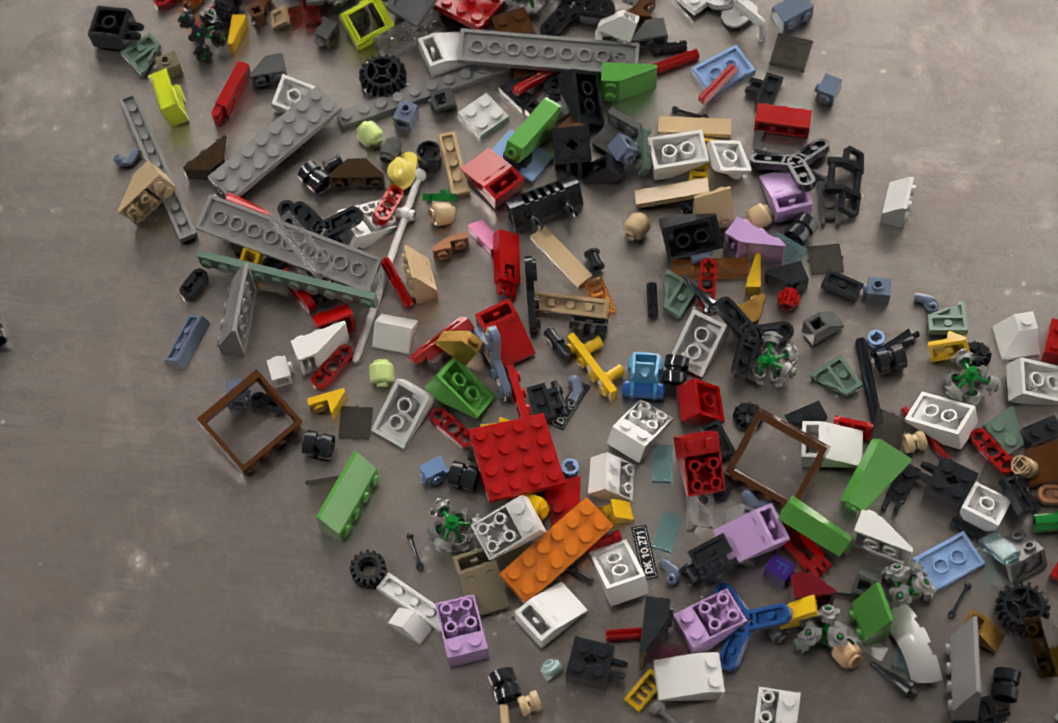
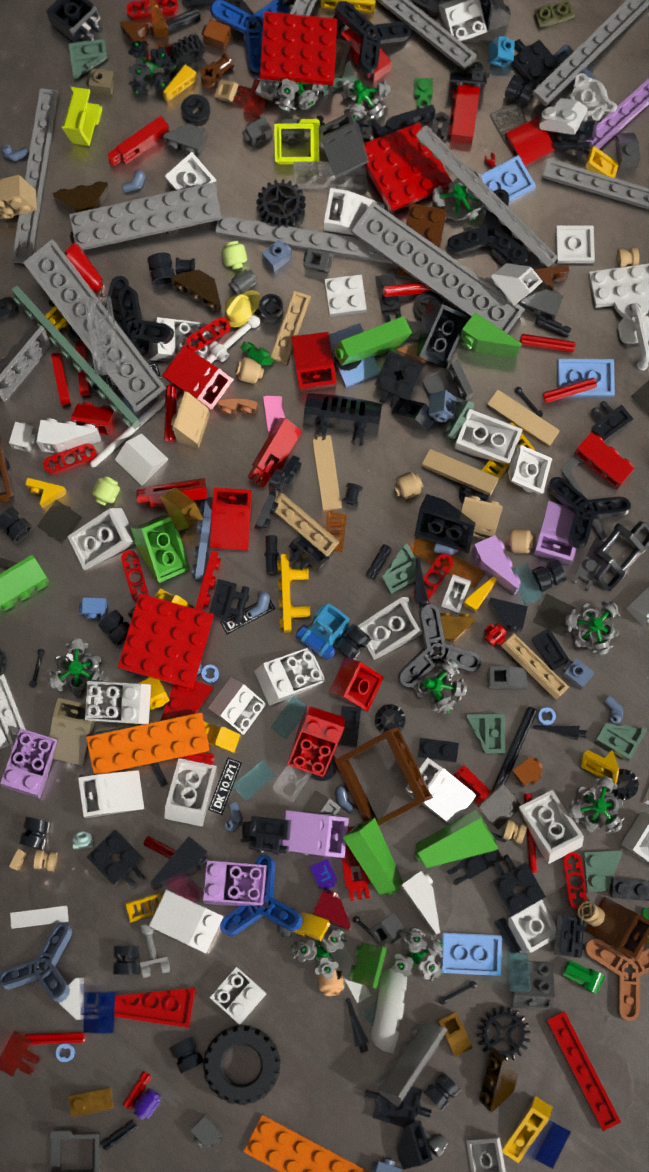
camera: 25 degrees right, 15 degrees up
black wheel [873,344,908,375] -> none
none -> red beam [51,352,71,406]
none -> reddish brown slope [120,21,149,57]
none -> sand blue arm [122,170,145,193]
none -> red slope [162,345,233,410]
none -> black gear [181,94,210,123]
none -> white slope [441,574,471,613]
none -> tan tile [501,633,569,700]
none -> dark orange brick [511,756,543,787]
none -> light grey plant [565,600,620,655]

